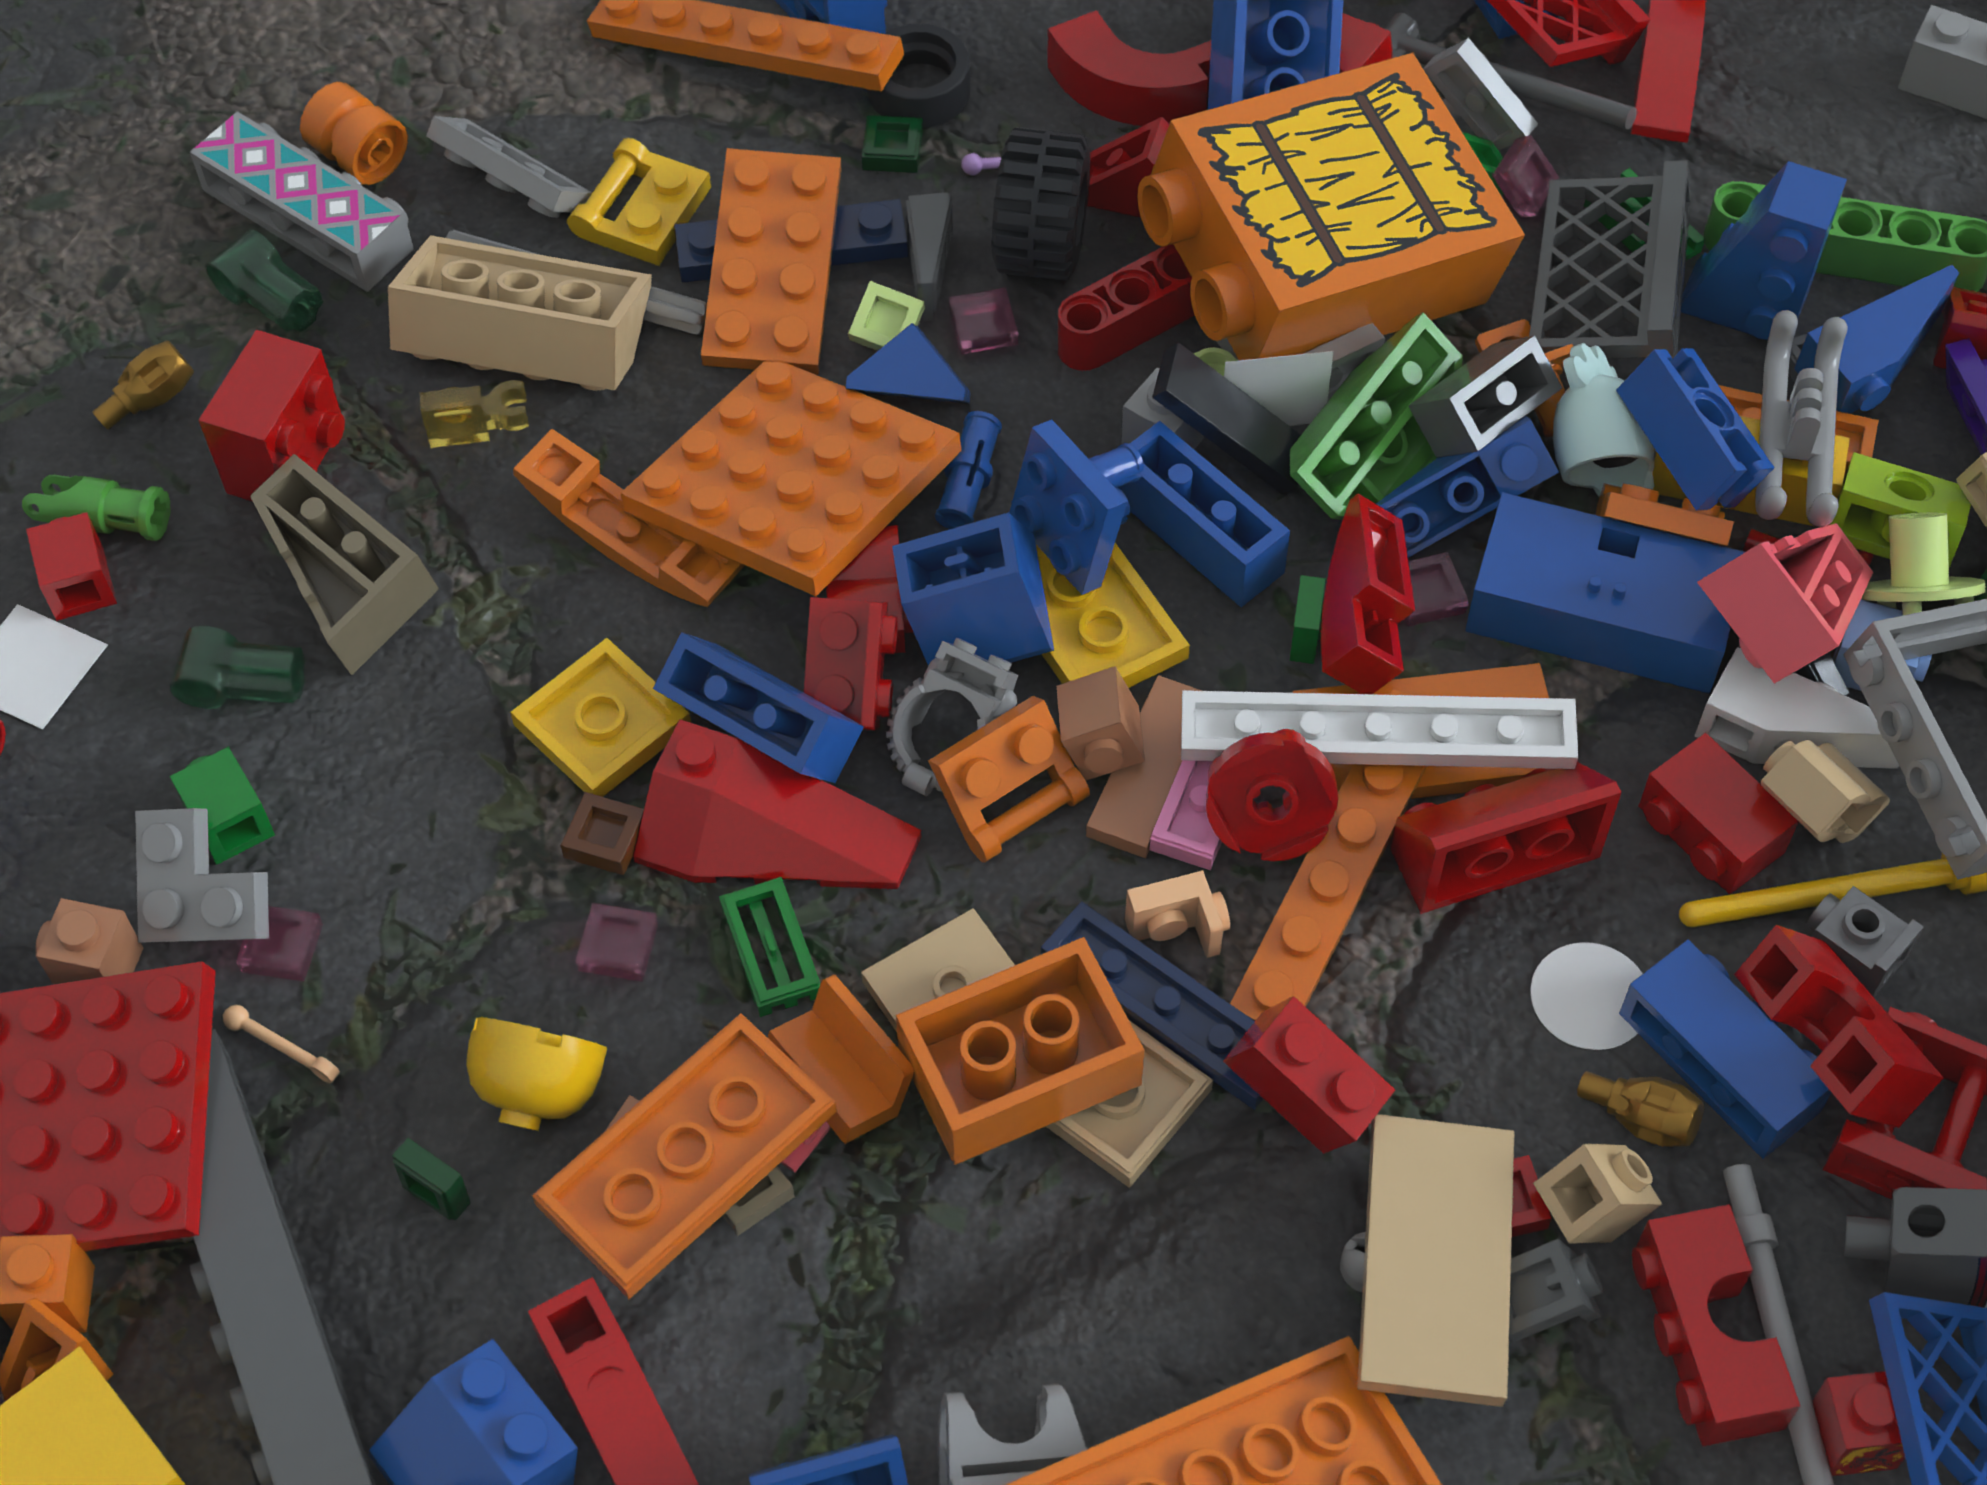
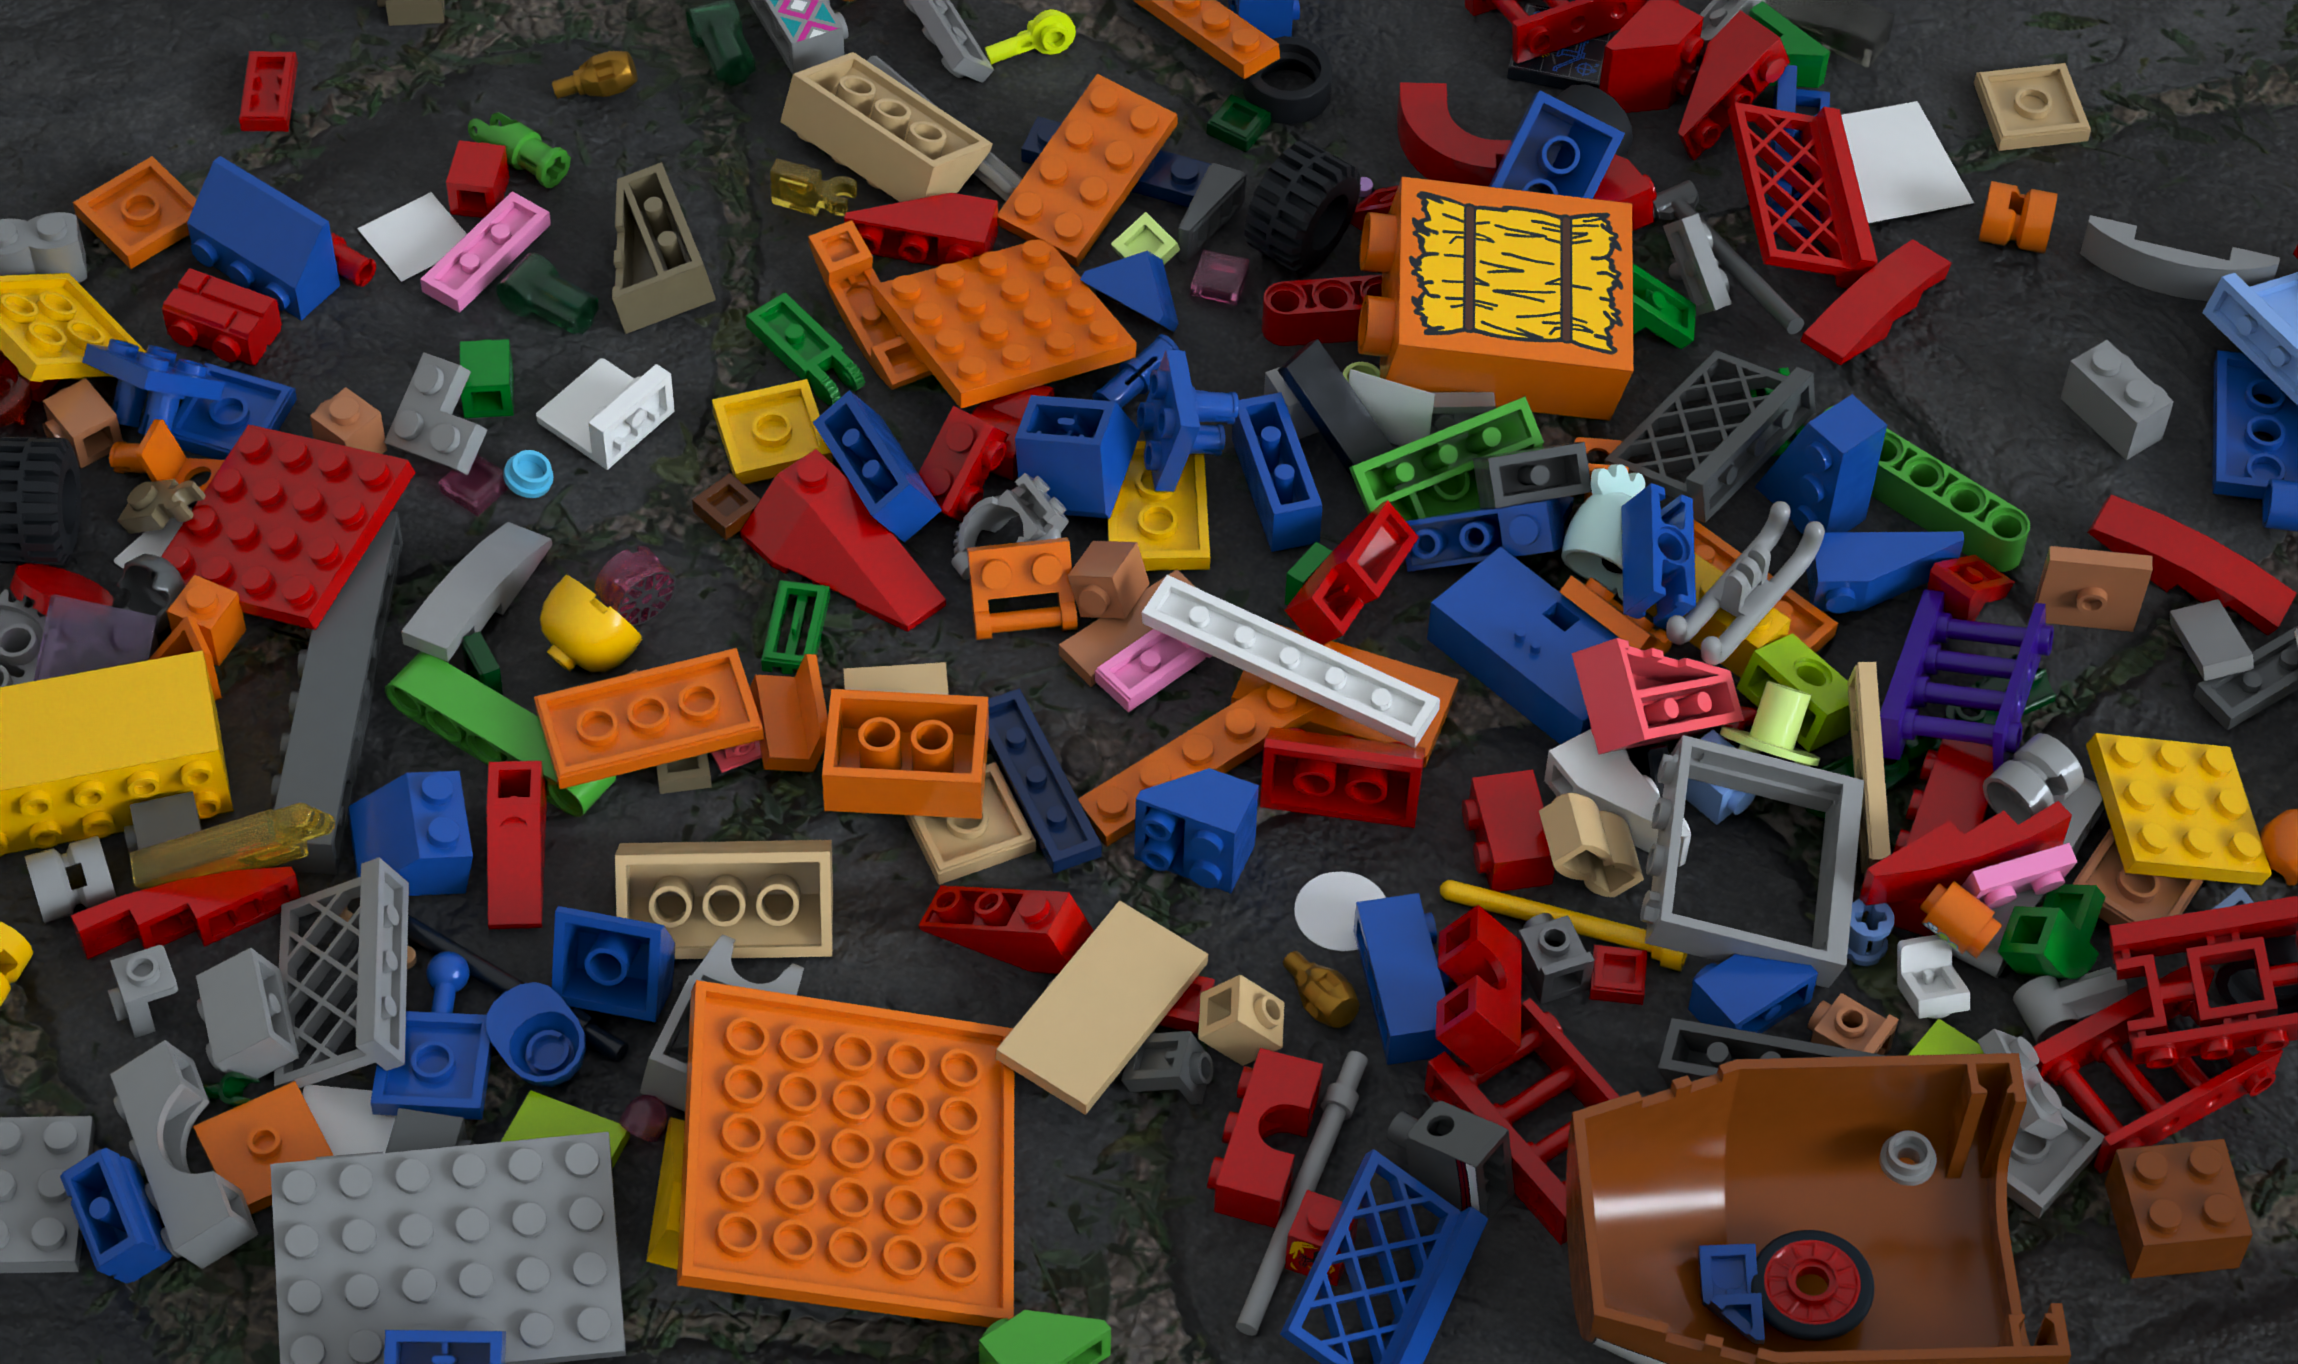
camera: 25 degrees right, 5 degrees down
red brick [198,330,345,501] -> none
light nougat hinge [223,1004,340,1084] -> none
yellow plate [567,138,711,266] -> none
clear pink tile [576,903,658,982] -> none
light nougat bracket [1125,871,1230,958] -> none
red plate [1206,729,1339,862] -> none
red brick [1223,996,1395,1154] -> none
clear pink tile [1405,552,1469,627] -> none
clear pink tile [1492,135,1559,218] -> none
none -> bright green beam [385,651,616,817]
none -> light grey slope [401,522,552,662]
none -> bright pink plate [420,191,551,313]
none -> medium azure plate [503,450,554,498]
none -> white bracket [536,358,675,470]
none -> clear pink wheel [595,546,676,626]
none -> tan slope [615,840,833,959]
none -> green hinge [745,293,865,407]
none -> red slope [844,193,998,266]
none -> red slope [918,885,1094,974]
none -> neon yellow plate [984,9,1076,64]
none -> blue slope [1134,768,1259,893]
none -> red tile [1589,945,1647,1005]

